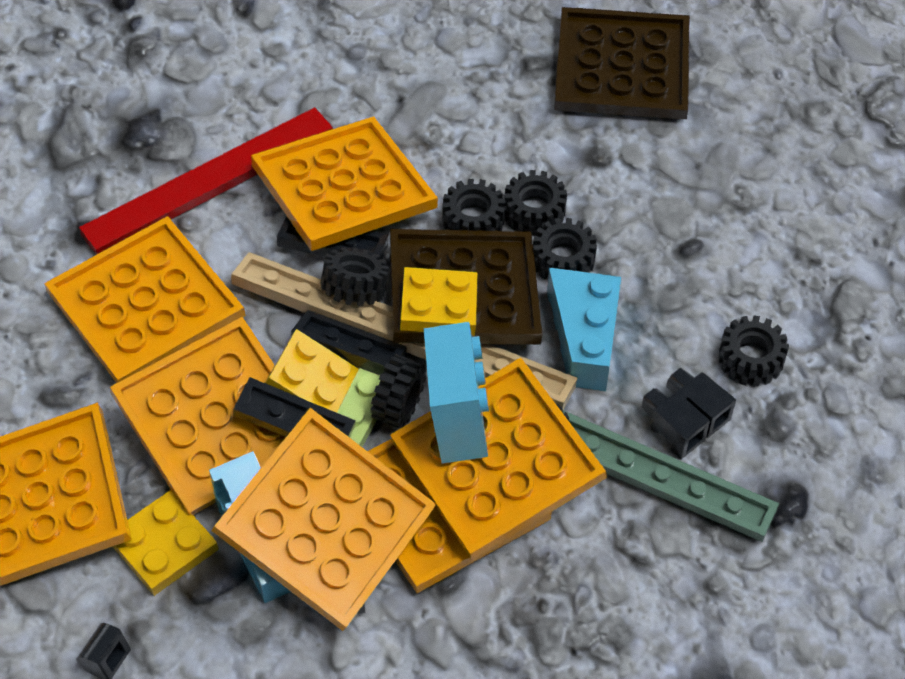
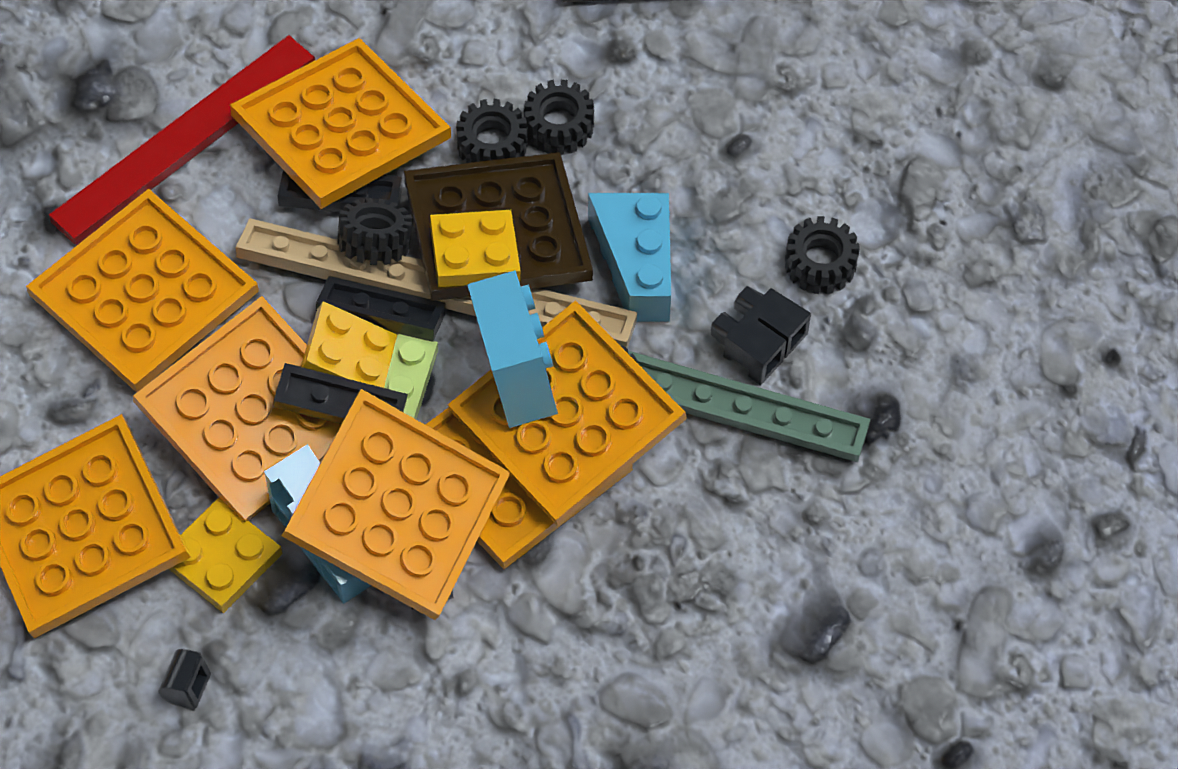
camera: 10 degrees left, 5 degrees up
black tyre [371,354,427,428] -> none
black tyre [533,218,597,280] -> none

